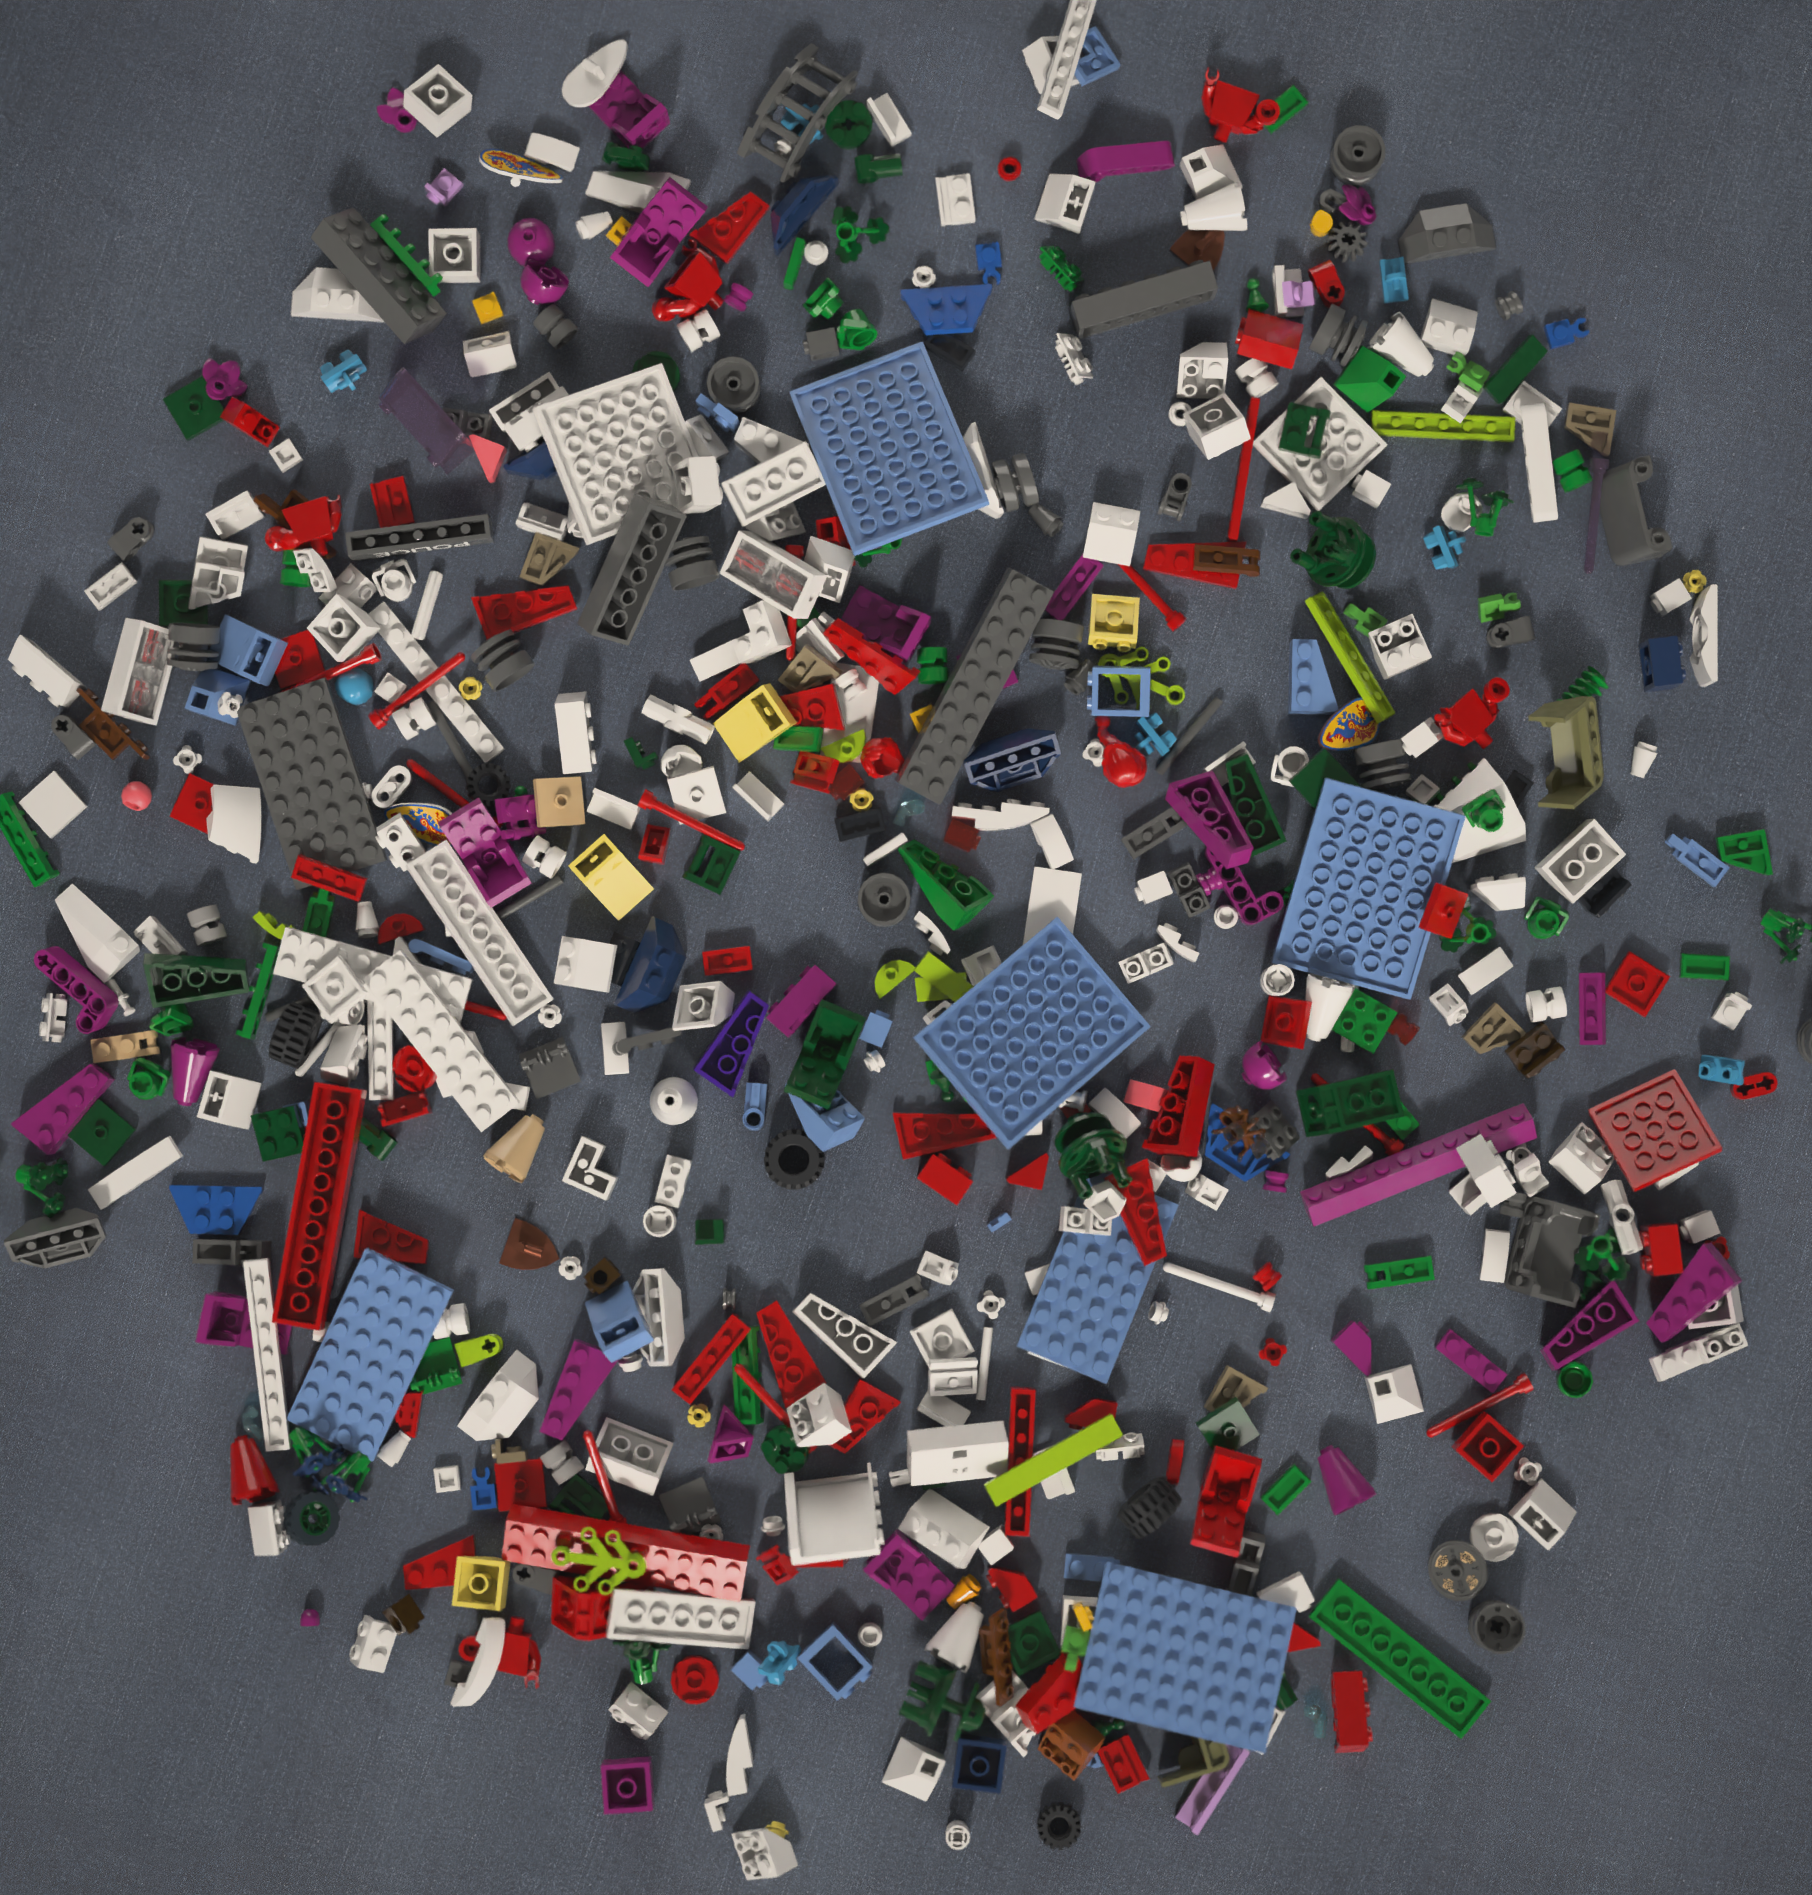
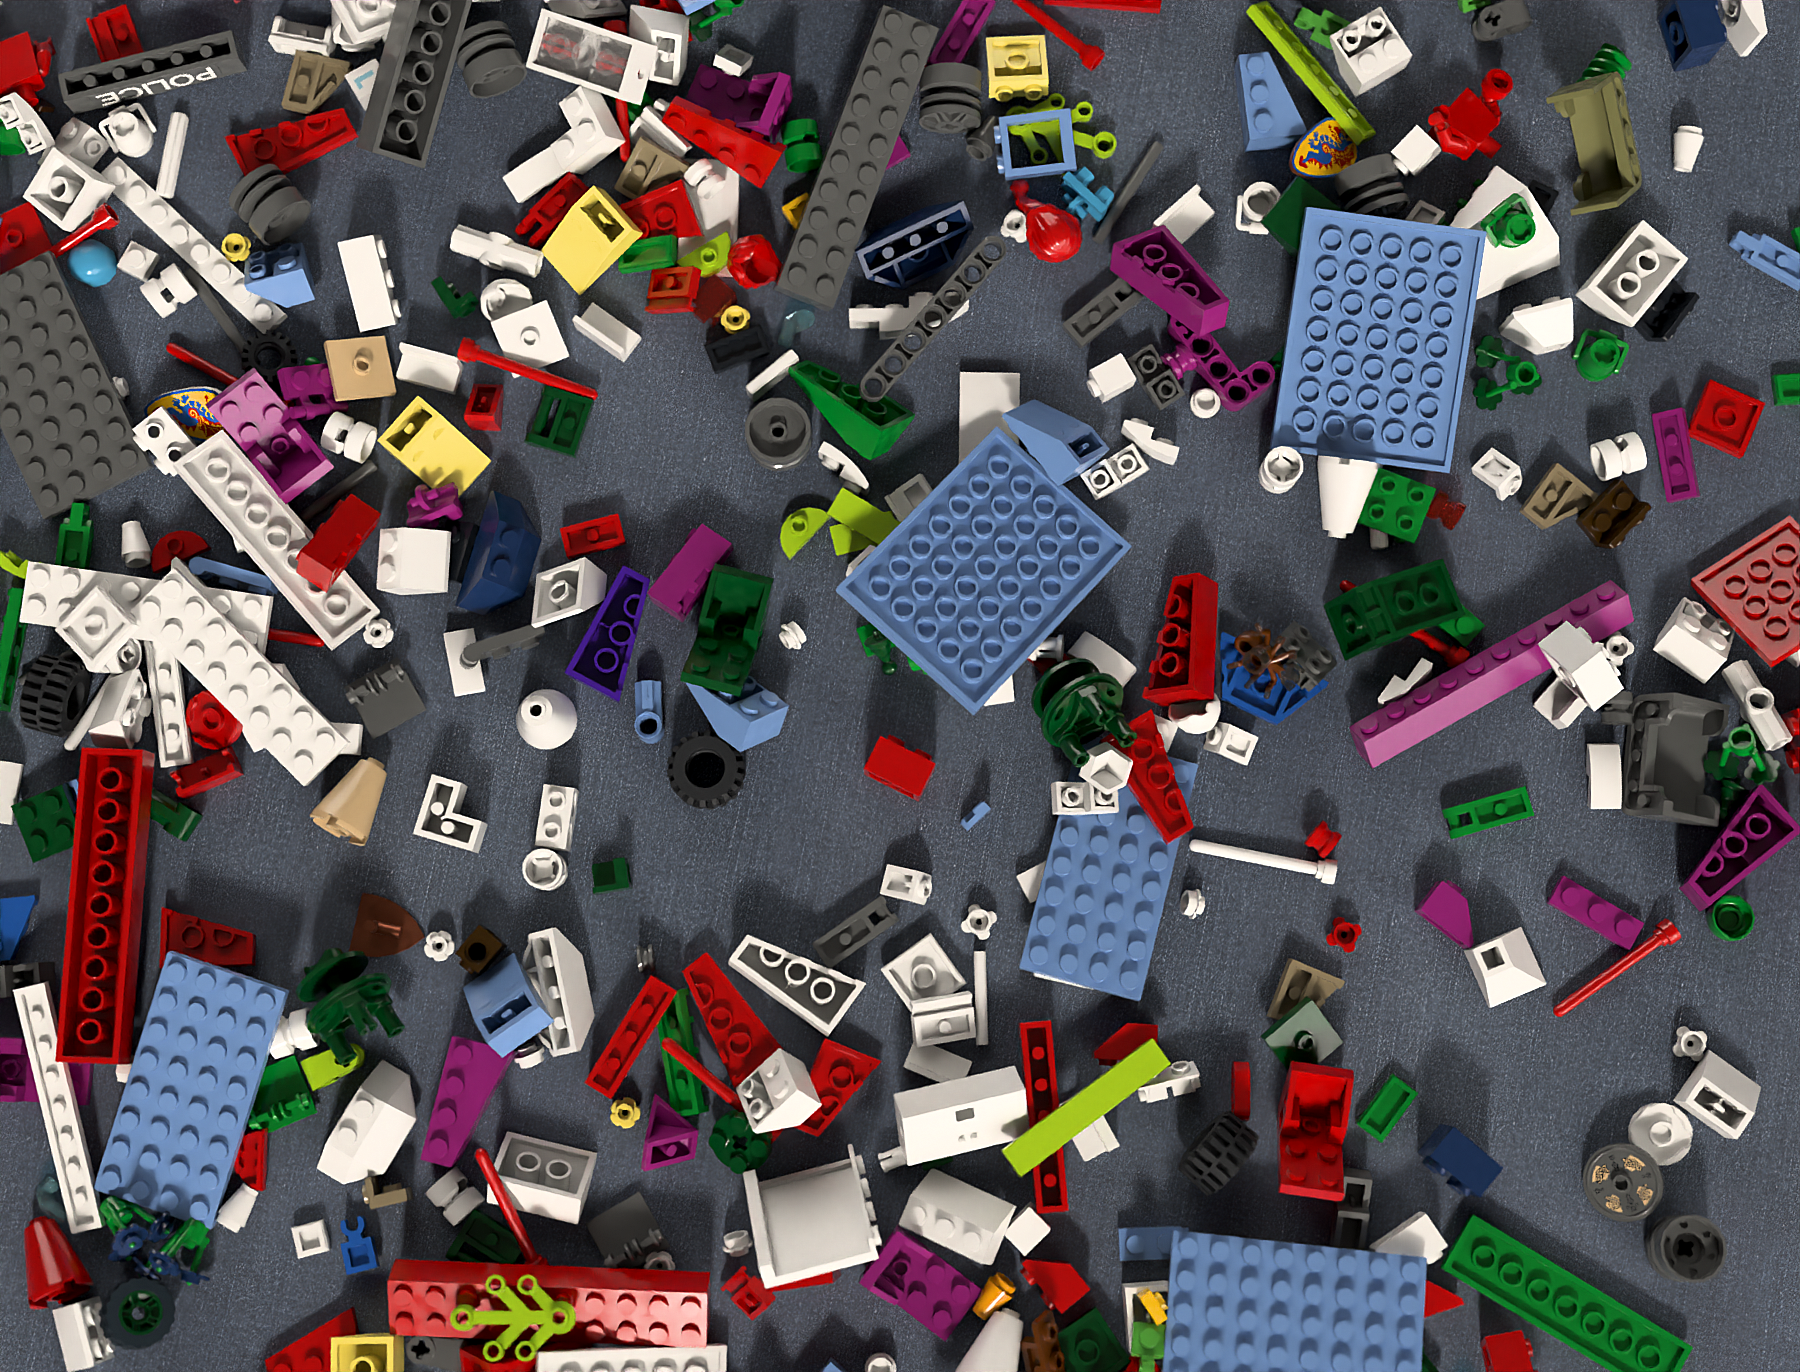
camera: 10 degrees left, 5 degrees down
red tile [291,854,368,902] -> none
red piece [368,652,465,730] -> none
white plate [372,765,412,809] -> none
red plate [494,1458,547,1512] -> none
medium blue brick [859,1010,893,1048] -> none
red wing [892,1113,997,1160] -> none
clear red brick [943,819,981,853] -> none
red slope [1005,1152,1049,1190] -> none
white slope [1030,814,1074,869] -> none
coral slope [1123,1079,1168,1112] -> none
dark green wedge [1224,752,1287,858] -> none
magenta cylinder [1241,1041,1287,1090] -> none
red plate [1260,995,1312,1049] -> none
magenta wheel [1262,1170,1289,1193] -> none
magenta cone [1317,1445,1376,1516] -> none
red plate [1418,883,1469,939] -> none
red brick [1452,1411,1524,1482] -> none
white slope [1458,947,1513,995] -> none
white bracket [1513,1154,1549,1197] -> none
none -> medium blue slope [244,242,315,308]
none -> red wedge [295,494,381,593]
none -> dark green piece [296,948,405,1065]
none -> white brick [344,58,379,110]
none -> magenta hips [407,482,463,530]
none -> white plate [713,44,753,77]
none -> dark grey beam [859,236,1007,403]
none -> medium blue slope [1002,399,1110,486]
none -> dark blue brick [1417,1124,1503,1198]

